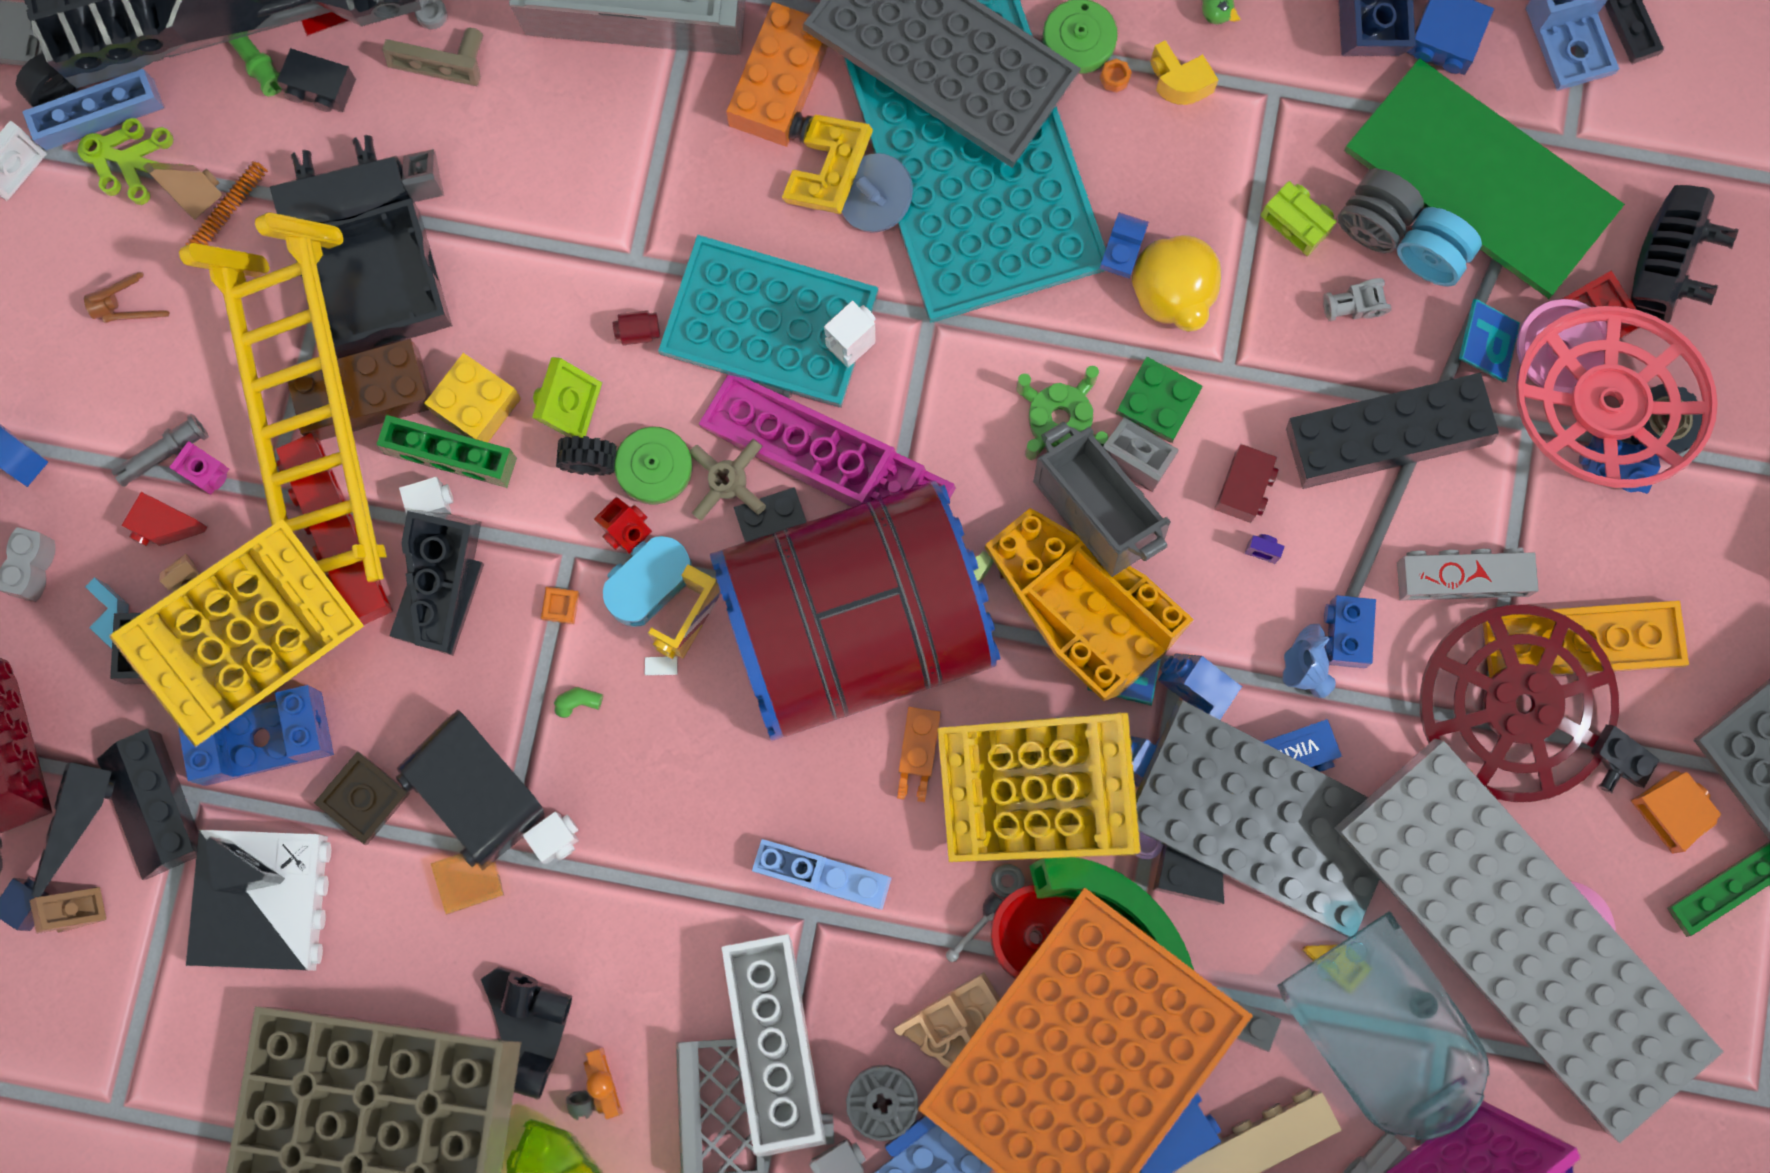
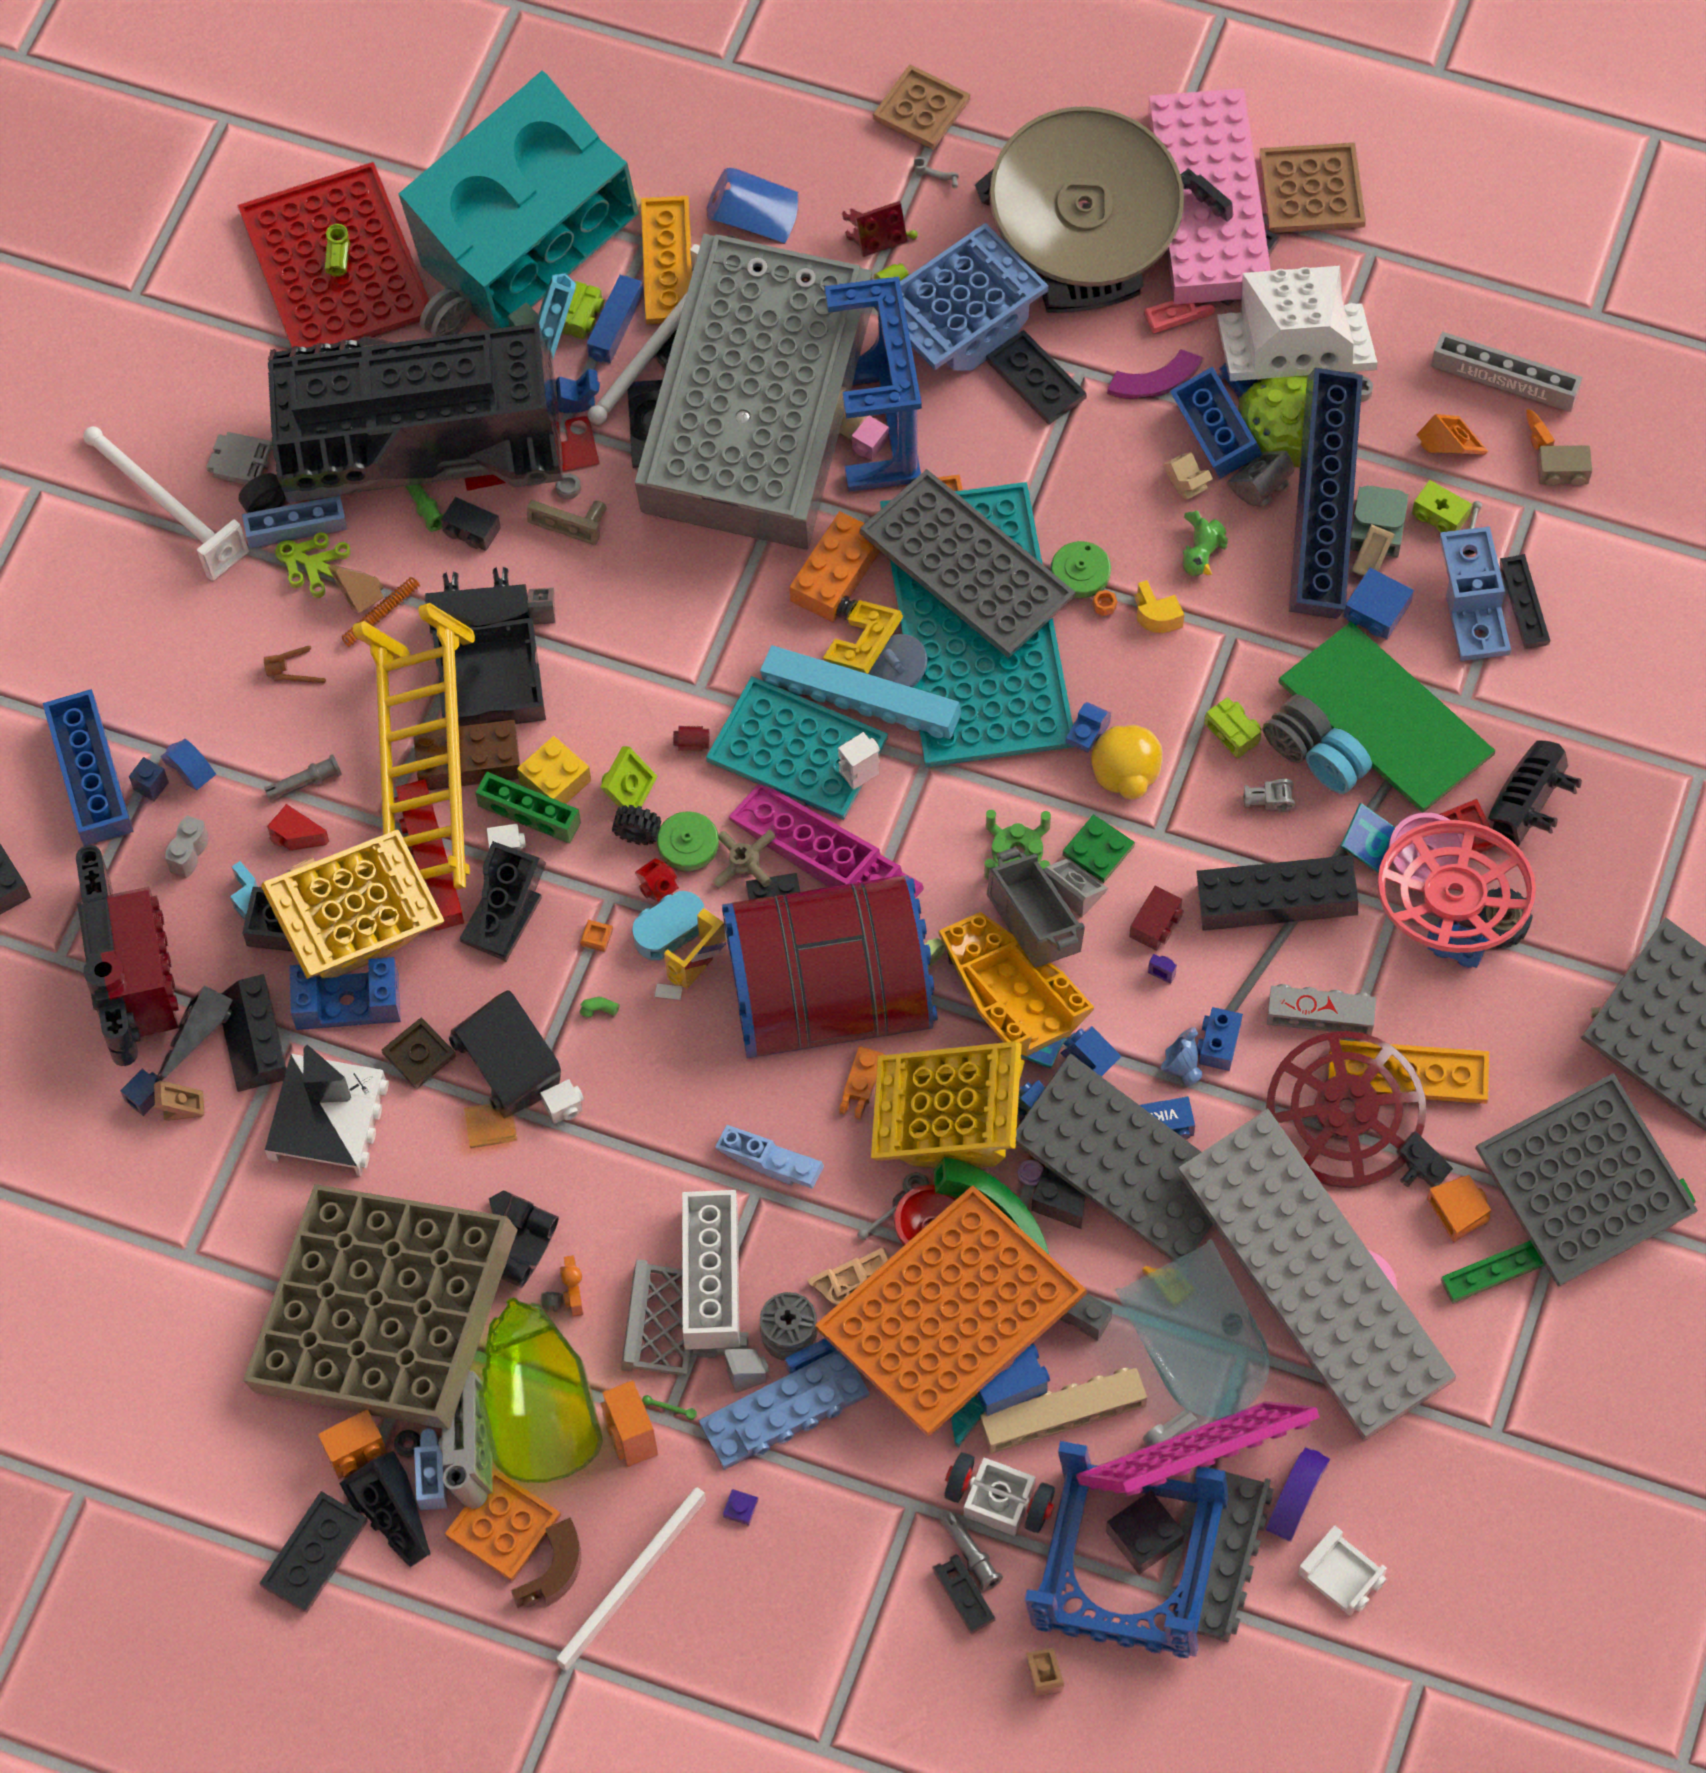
camera: 10 degrees right, 15 degrees down
dark pink brick [170,441,229,495] -> none
none -> medium azure brick [760,645,961,739]

